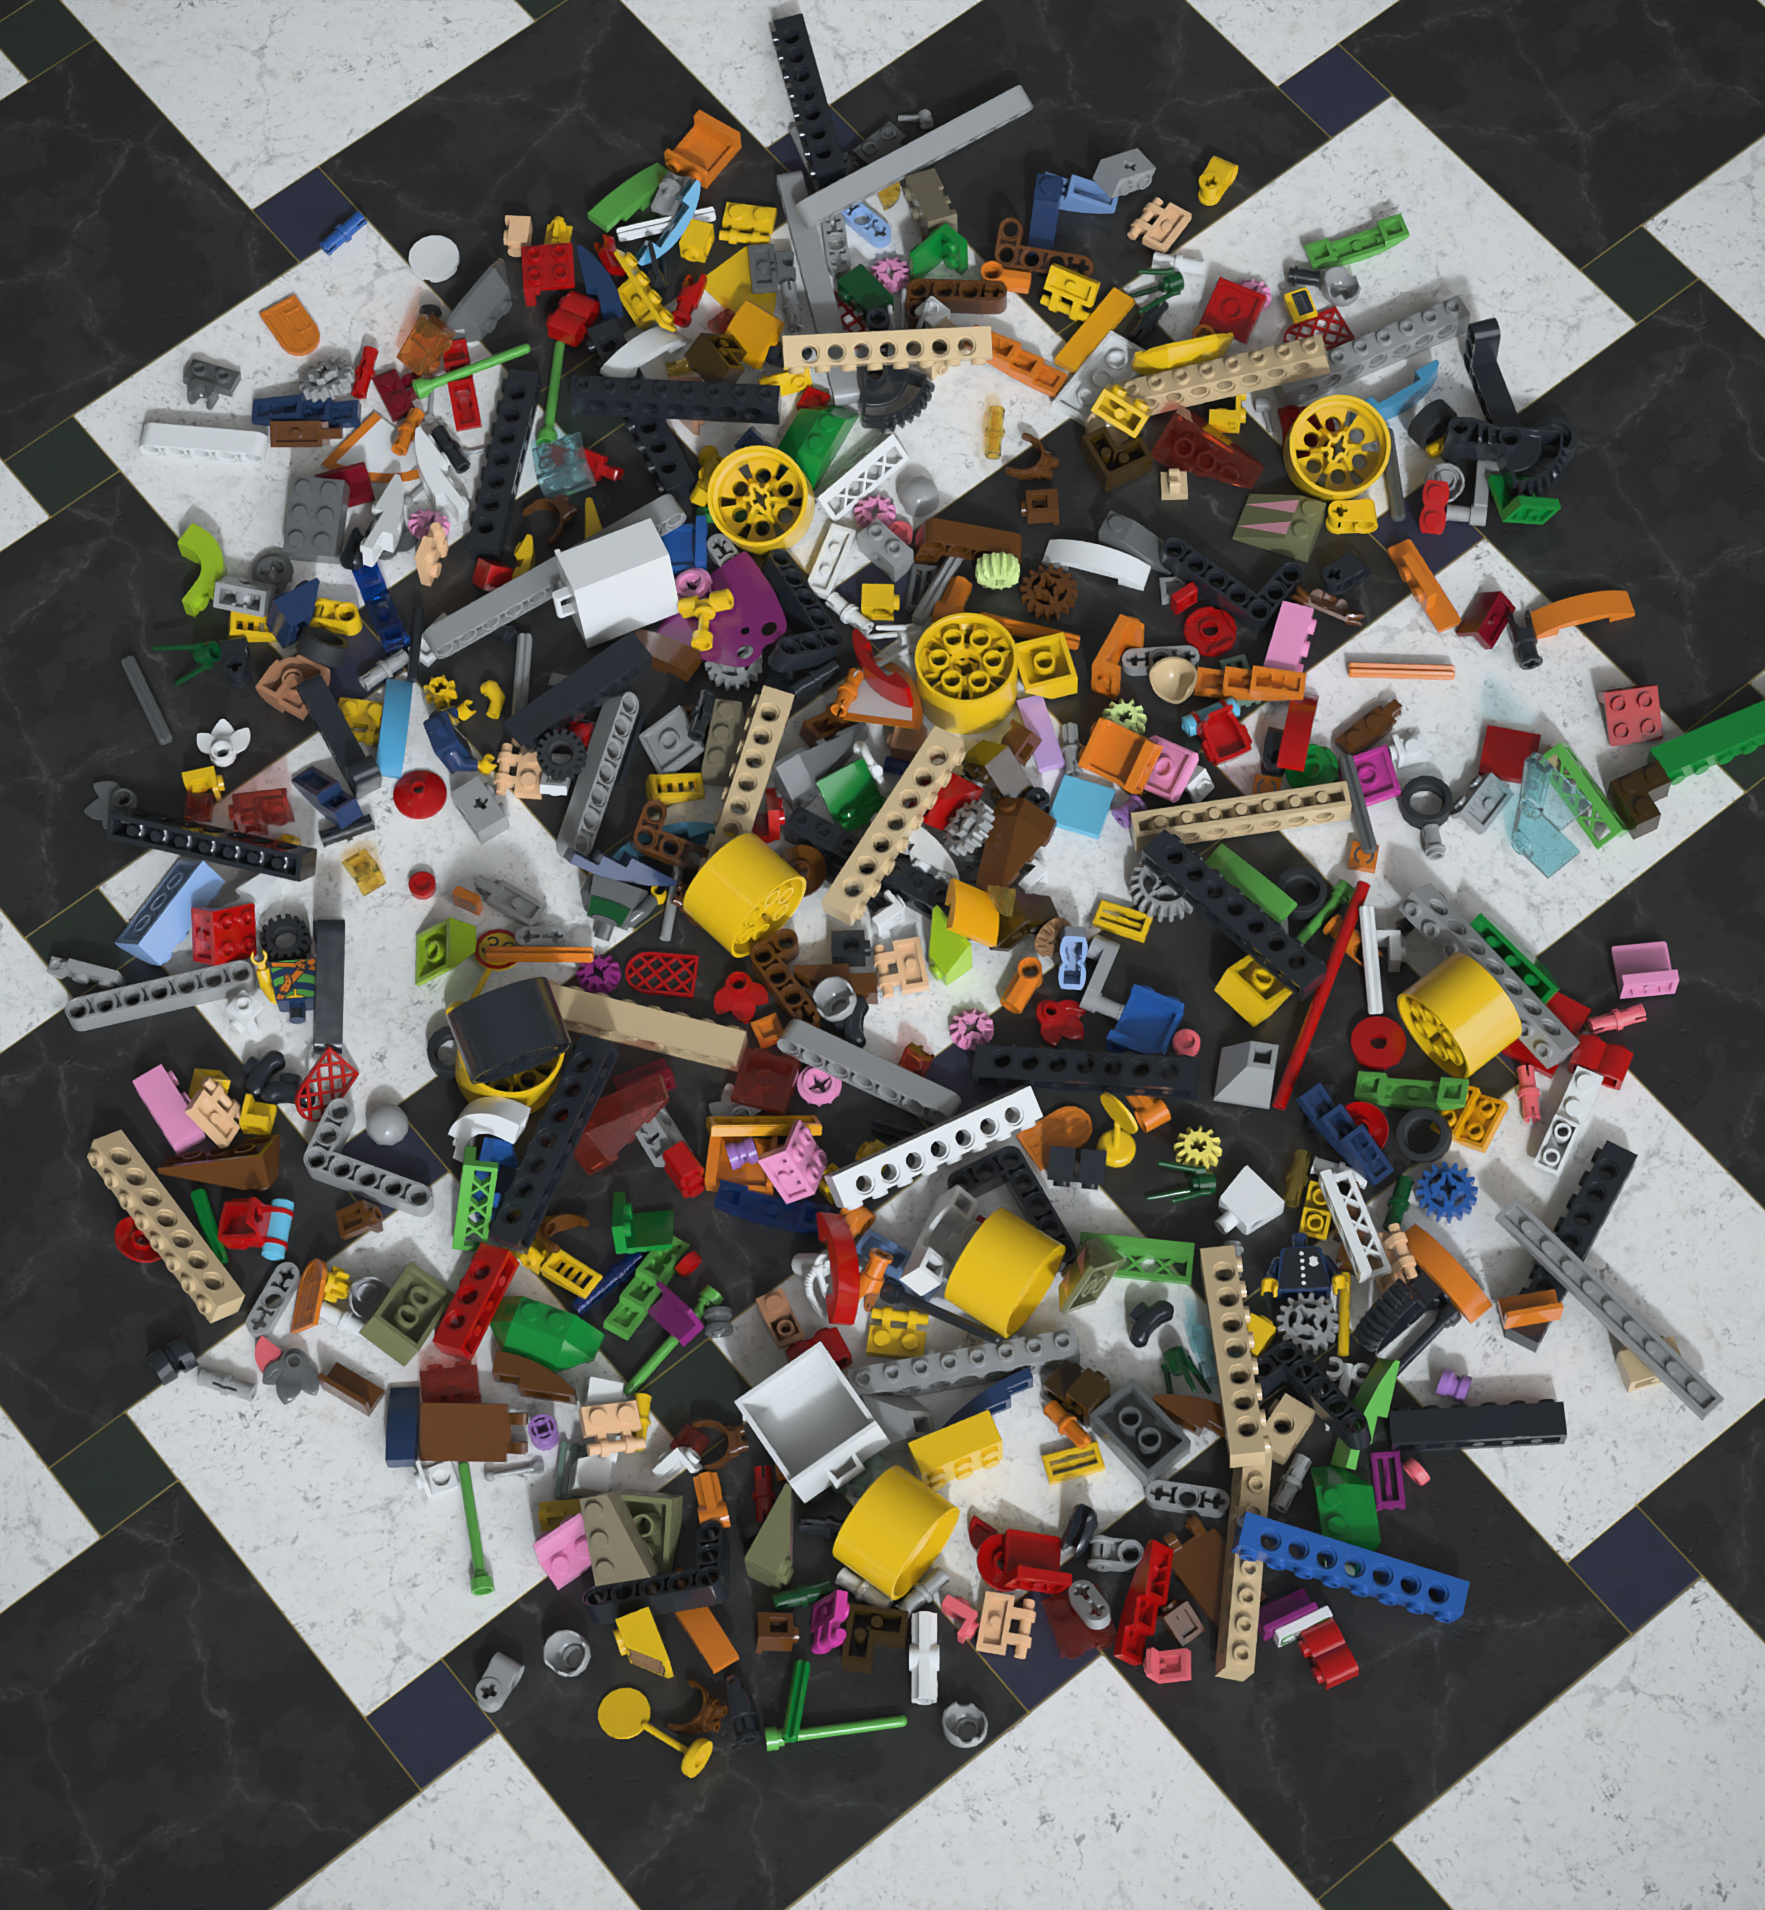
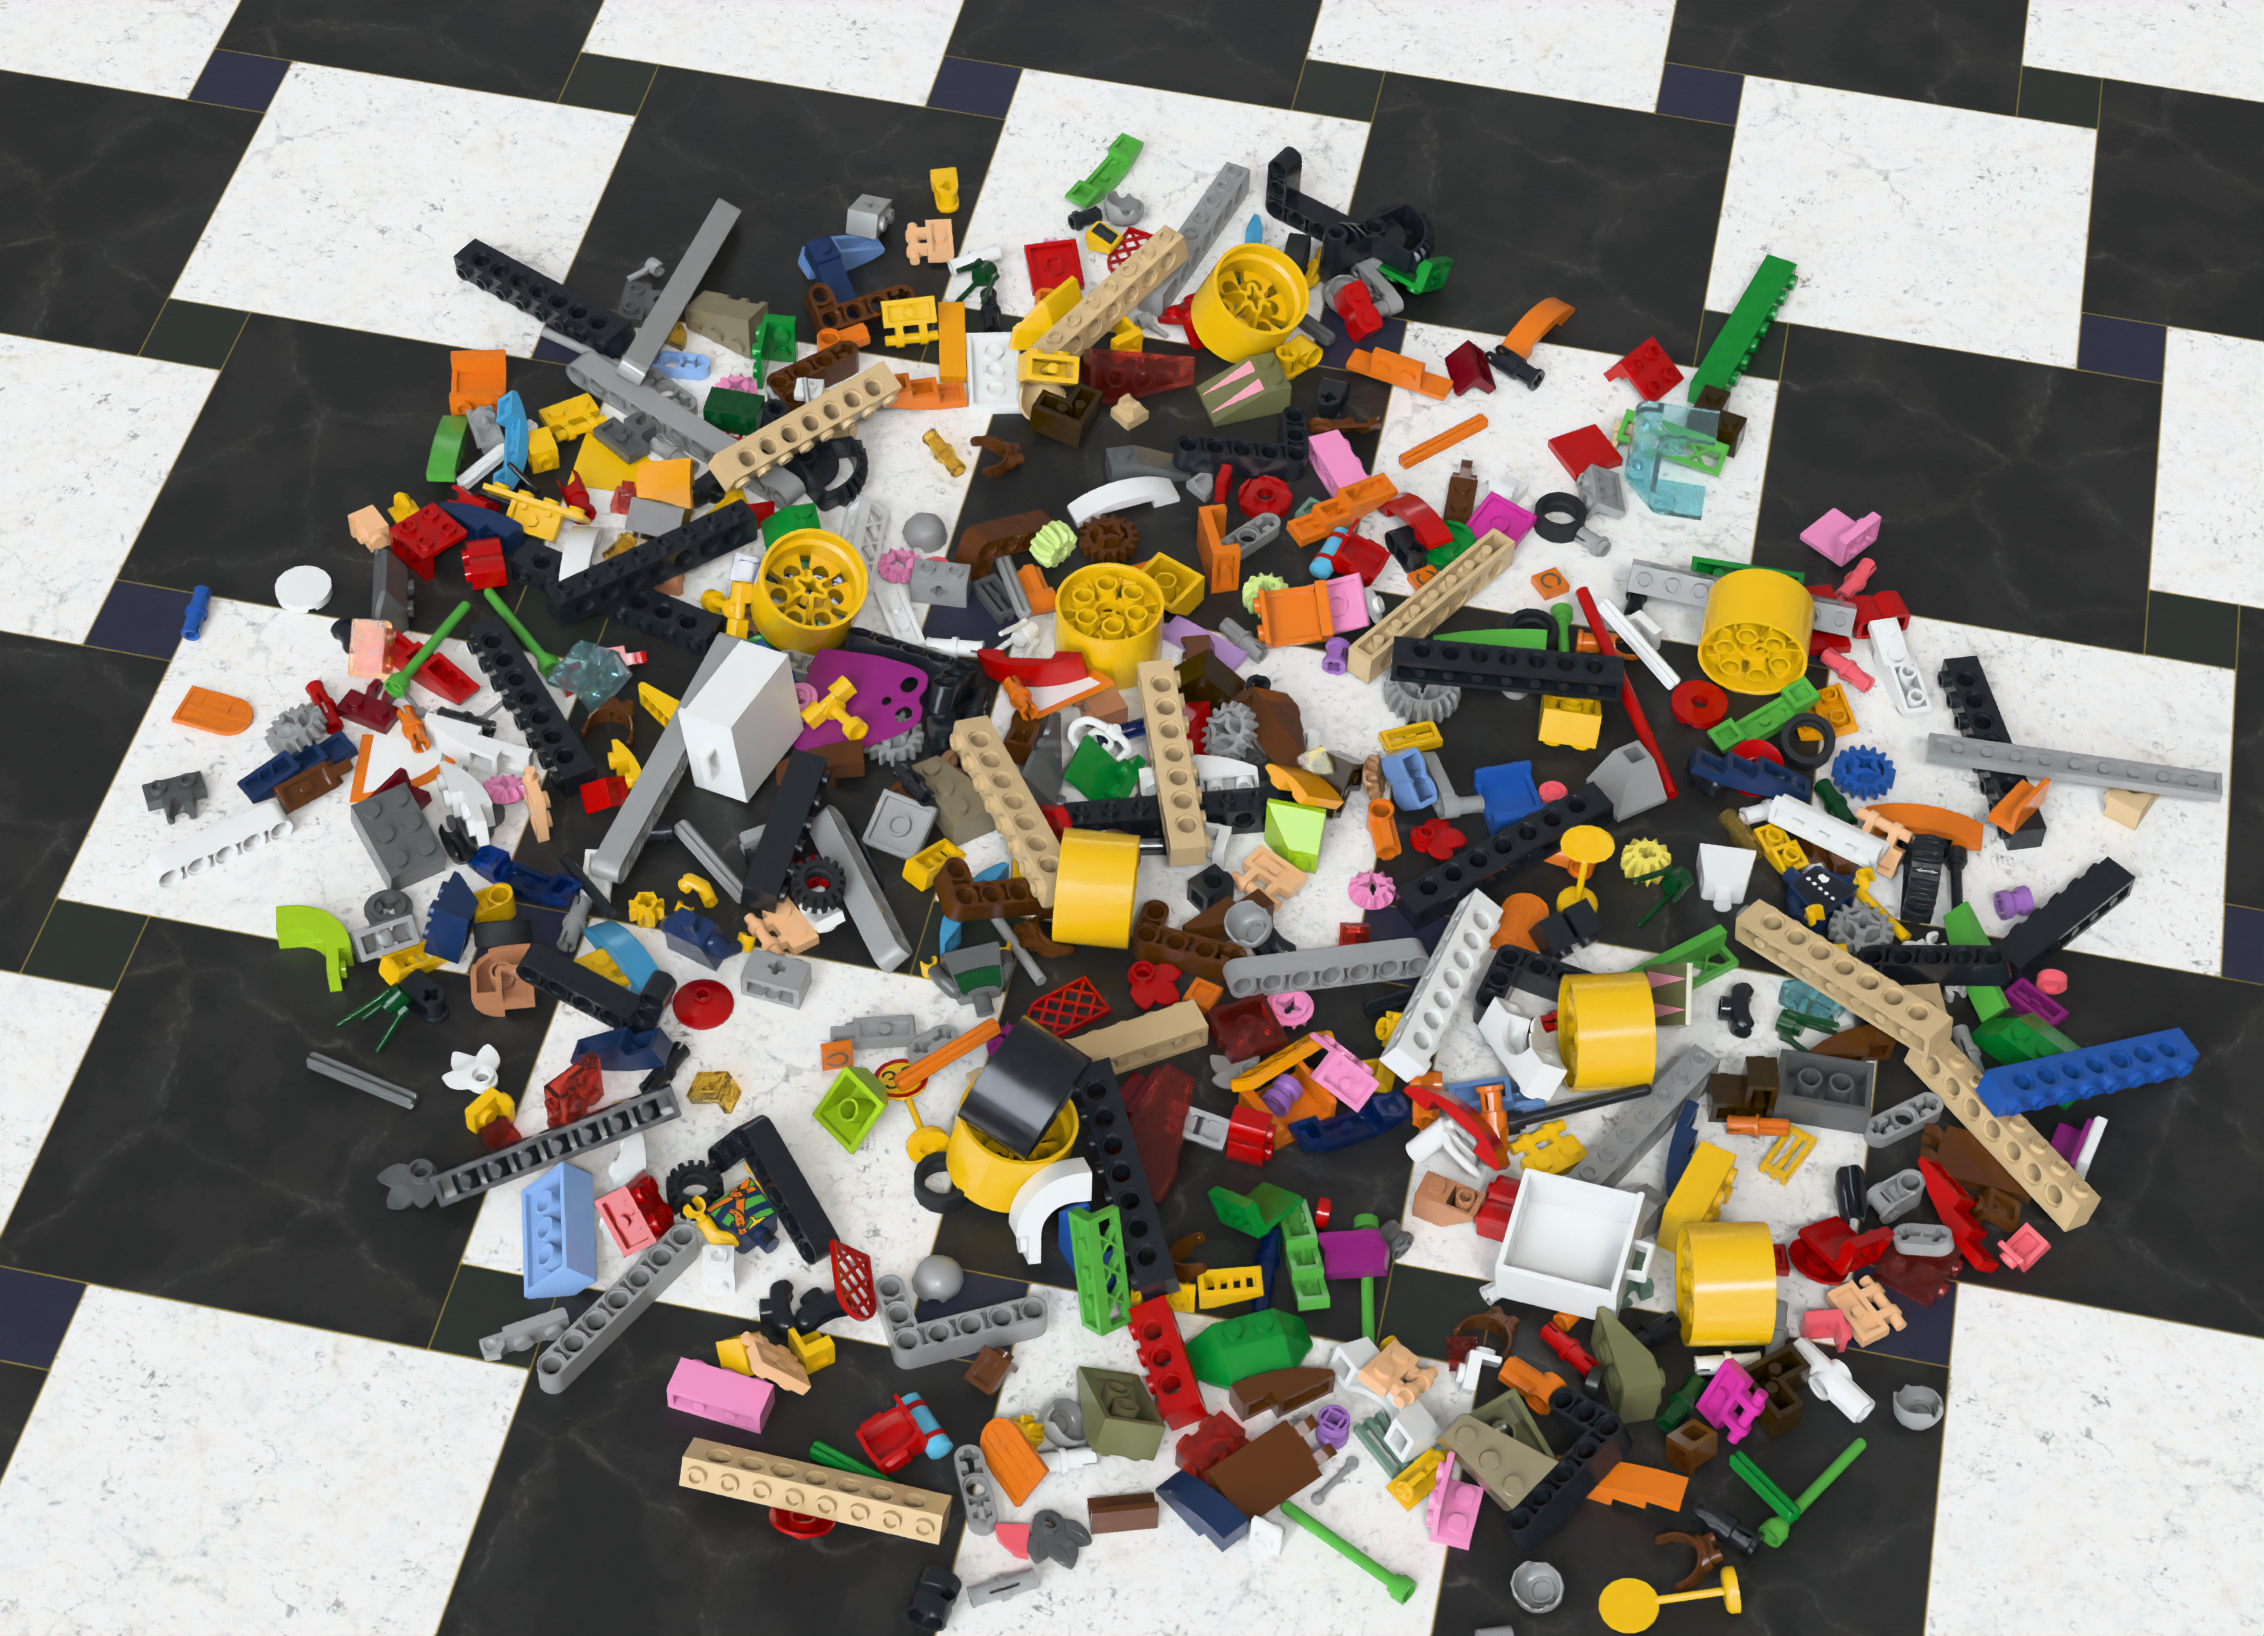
camera: 45 degrees left, 15 degrees down
reddish brown wedge [157,1134,280,1191] -> none
red tile [408,871,437,900] -> none
slope [563,847,678,886] -> none
yellow slope [613,1606,674,1679] -> none
yellow brick [861,584,900,621] -> none
reddish brown brick [1021,489,1059,525] -> none
medium azure tile [1049,774,1116,840] -> none
tan helmet [1149,657,1198,704] -> none
red brick [1297,1617,1359,1690] -> none
dark grey axle [1338,754,1378,855] -> none

